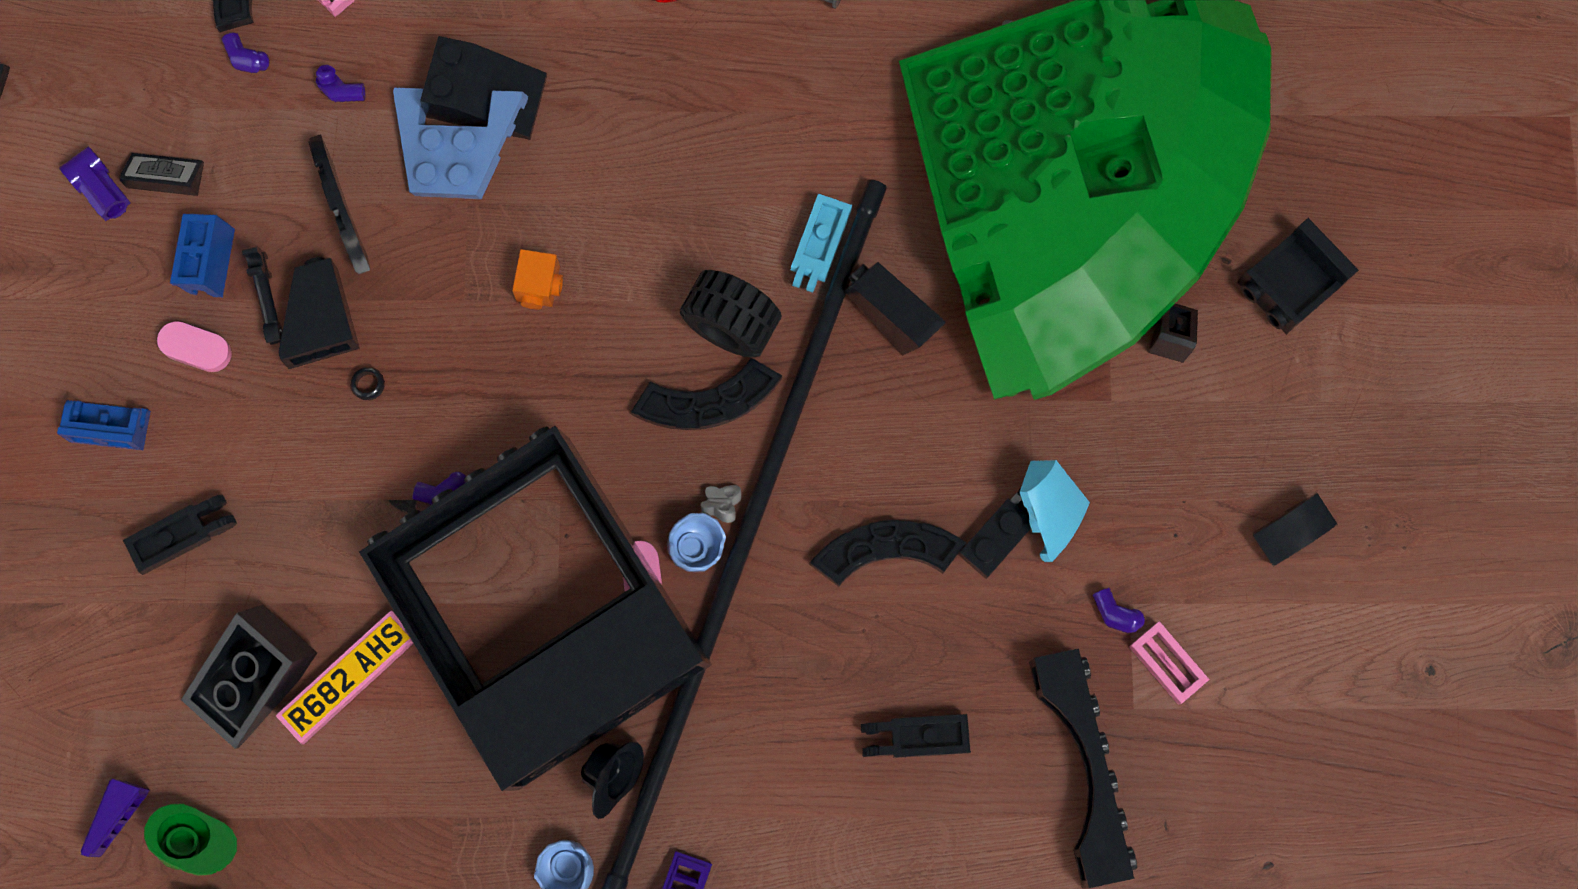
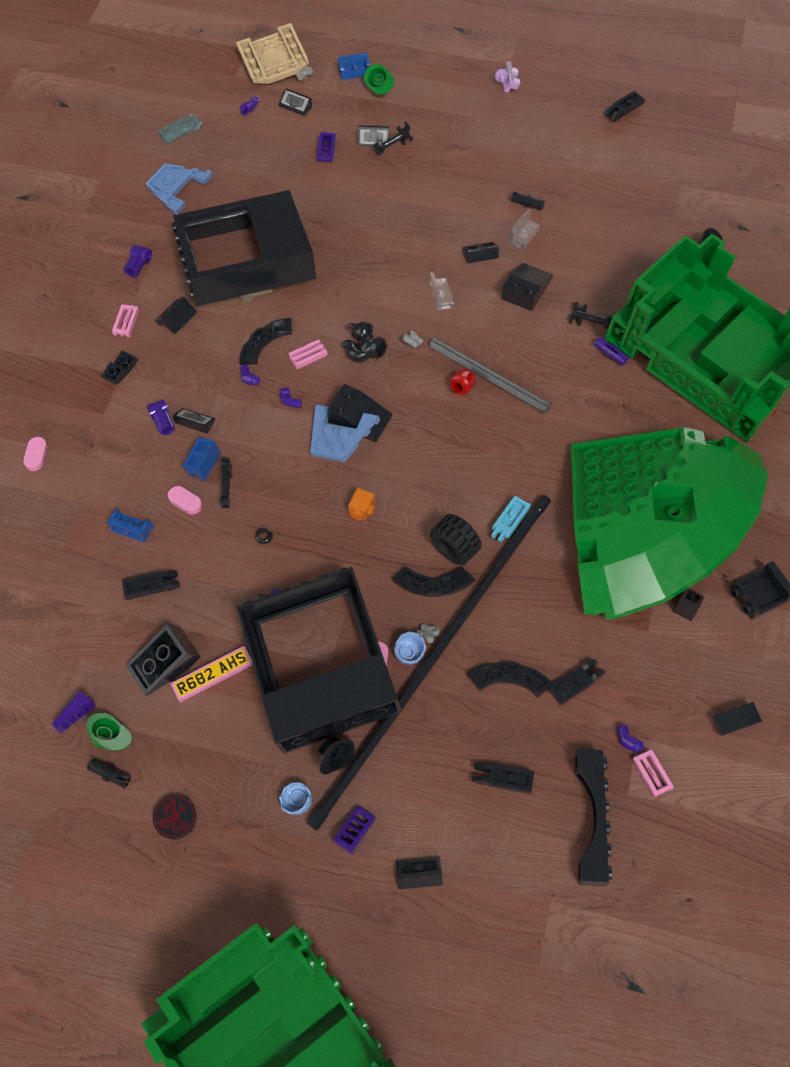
camera: 20 degrees right, 15 degrees down
black slope [278,257,360,369] -> none
black tile [308,134,371,274] -> none
black slope [844,262,946,356] -> none
medium azure slope [1020,460,1090,562] -> none

